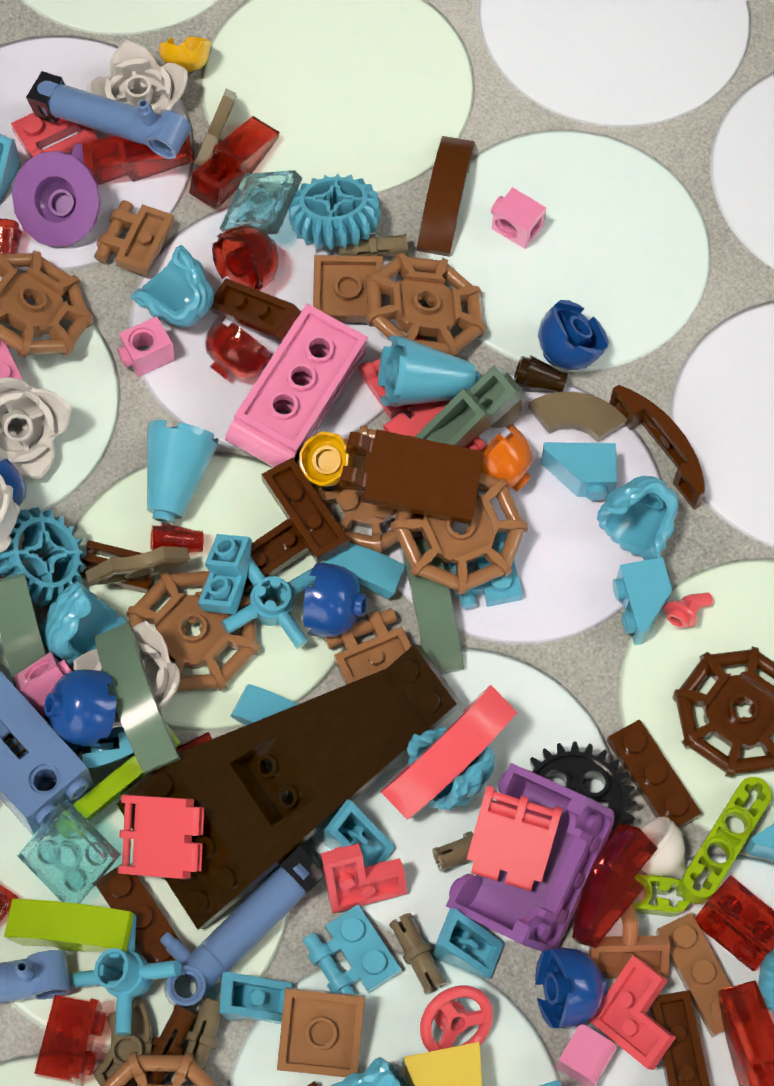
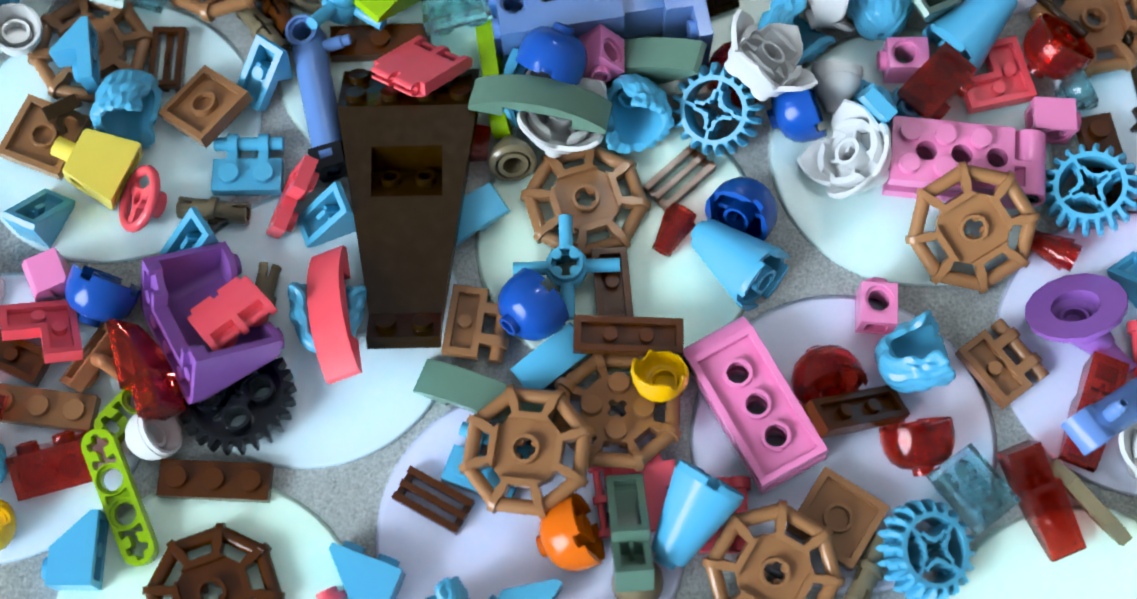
camera: 125 degrees right, 5 degrees up
dark tan tile [85,546,190,585] -> none
medium azure slope [198,534,252,615] -> none
reddish brown tile [339,429,484,525] -> none
none -> reddish brown tile [391,465,475,535]
none -> dark tan brick [489,135,537,181]
none -> blue cylinder [705,177,778,241]

